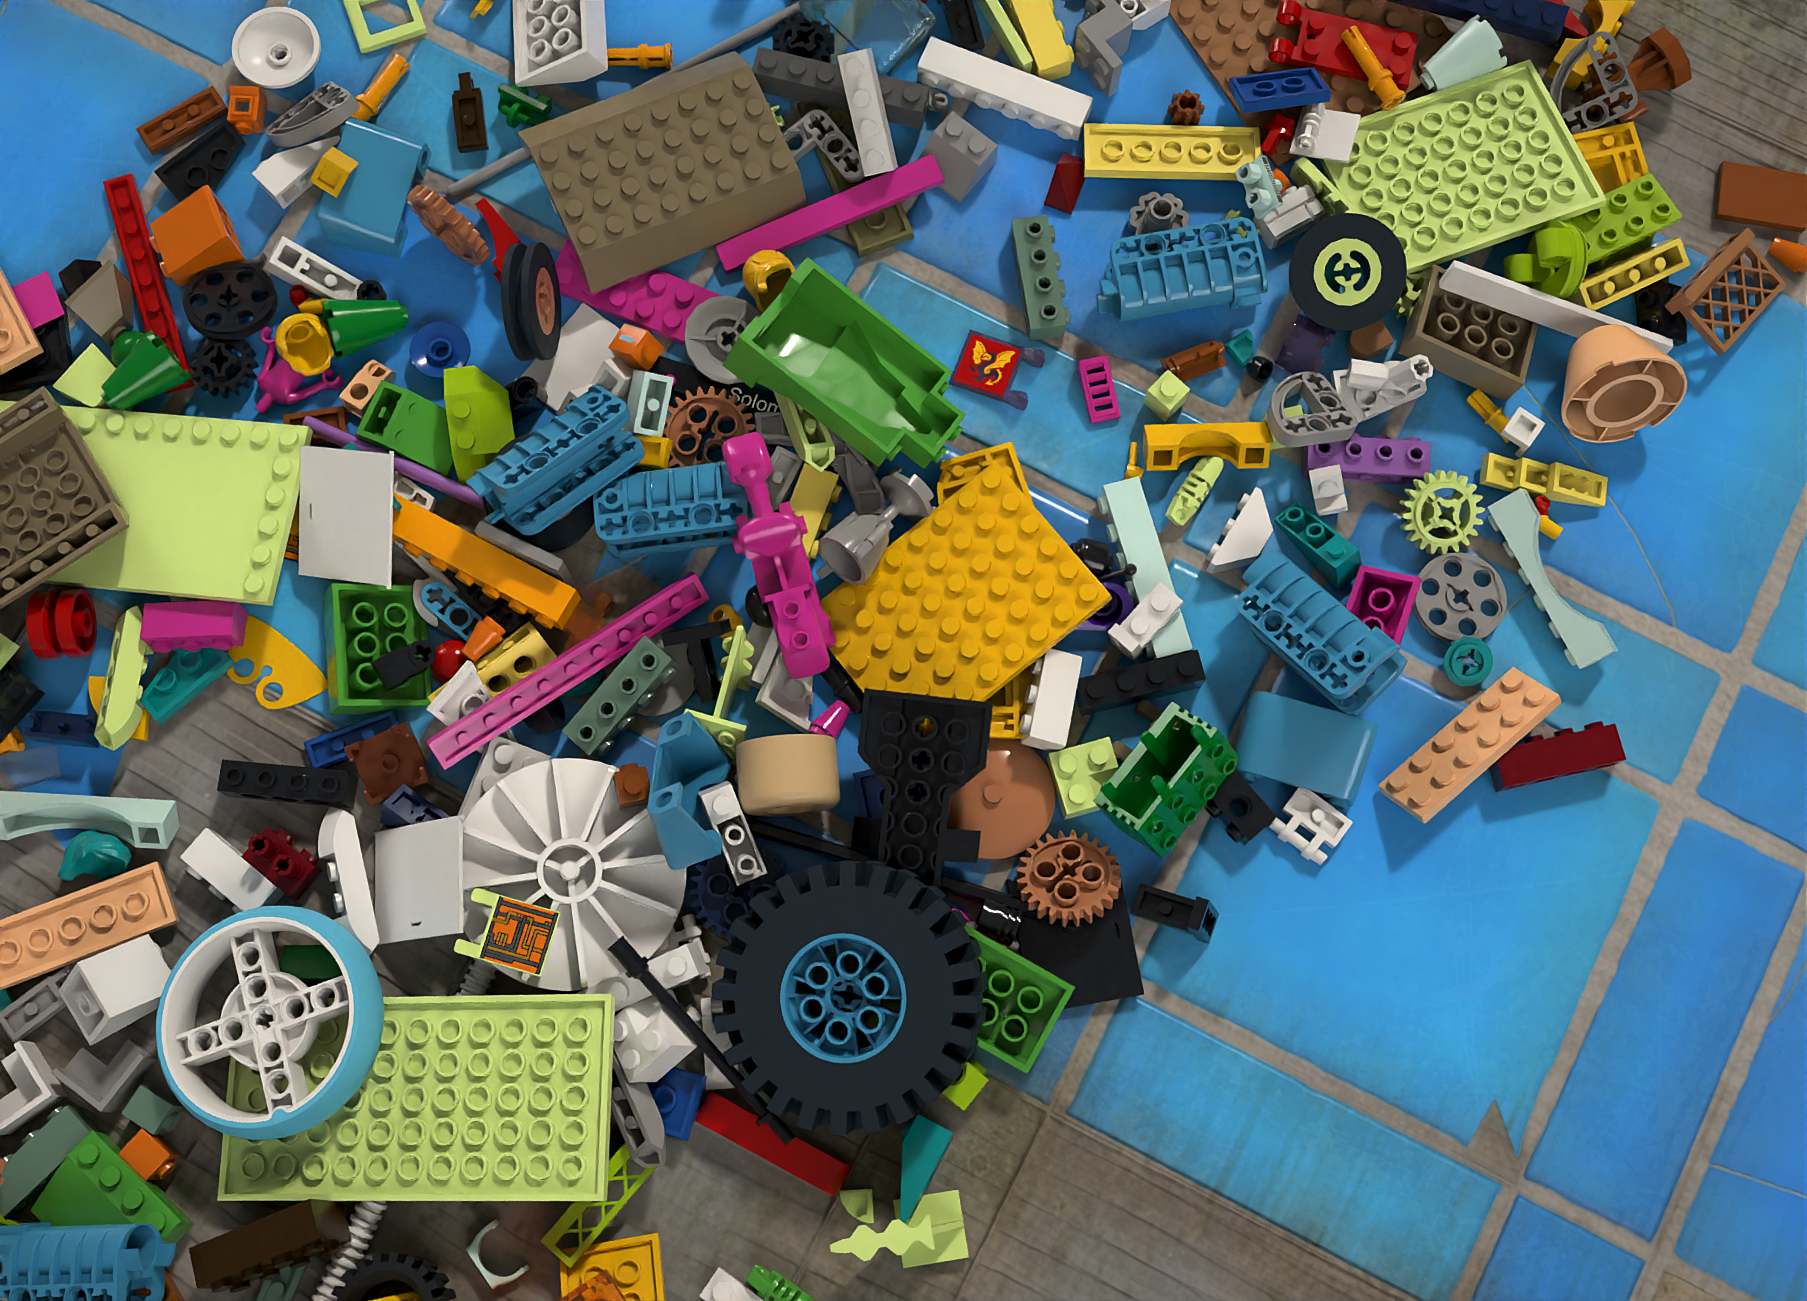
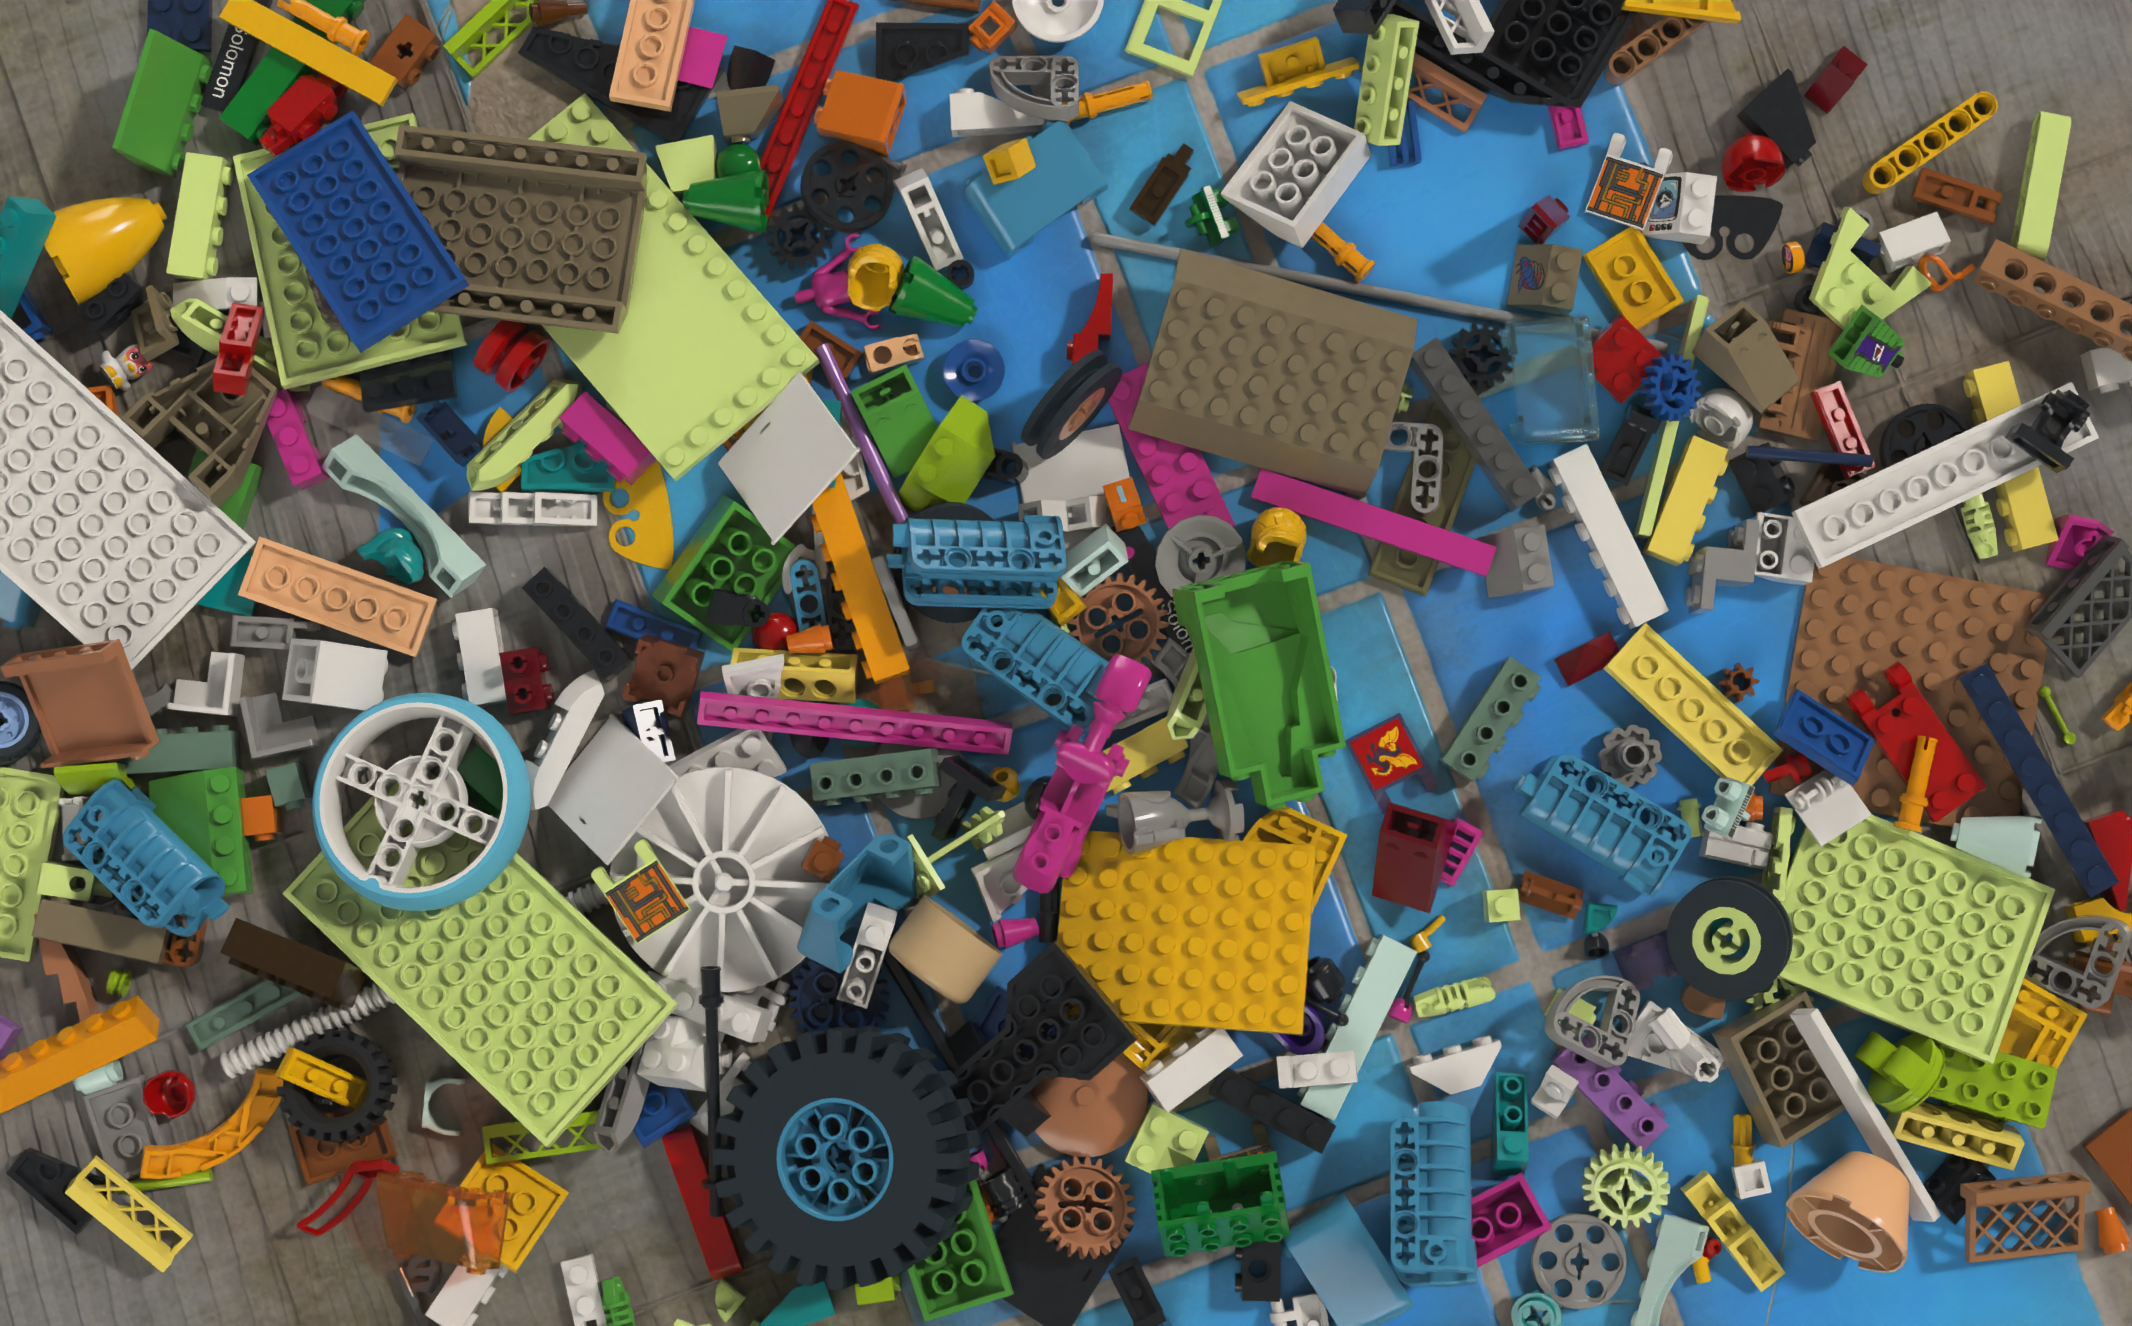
camera: 45 degrees right, 10 degrees up
arm [289,285,330,315] -> none
nougat gear [406,184,491,267] -> none
white brick [837,48,898,177] -> none
yellow arch [1142,422,1271,471] -> none
none -> white slope [468,492,598,526]
none -> dark red slope [1372,802,1457,914]
none -> hinge [1387,950,1430,1024]

